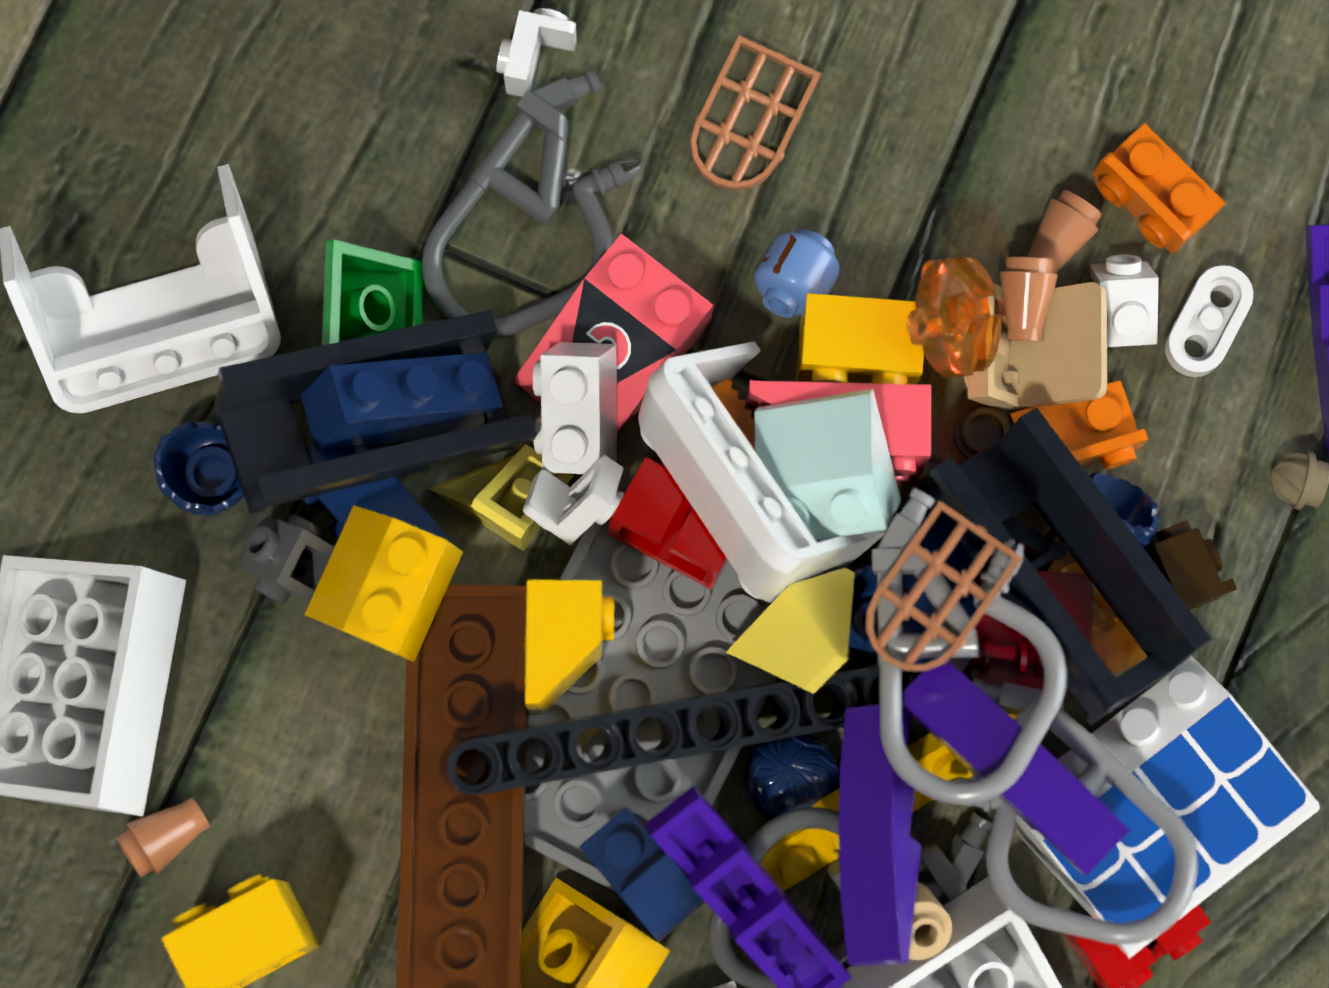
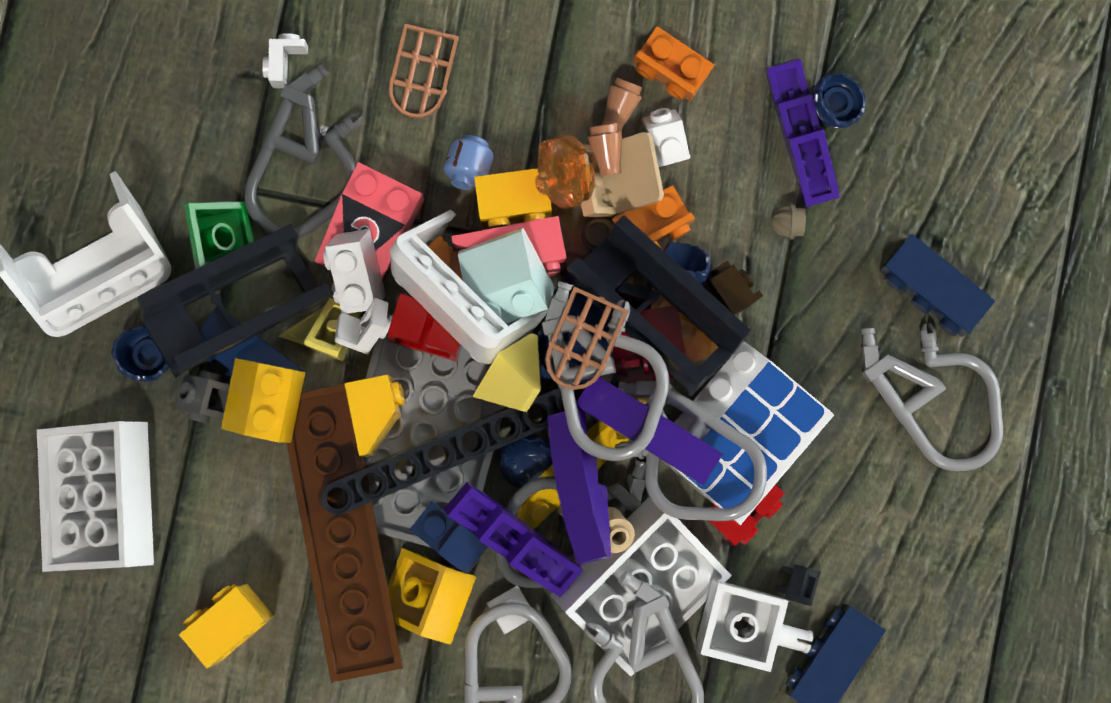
camera: 10 degrees left, 5 degrees up
nougat cone [115,797,210,878] -> none
dark blue brick [301,352,503,450] -> none
white plate [1165,265,1253,377] -> none

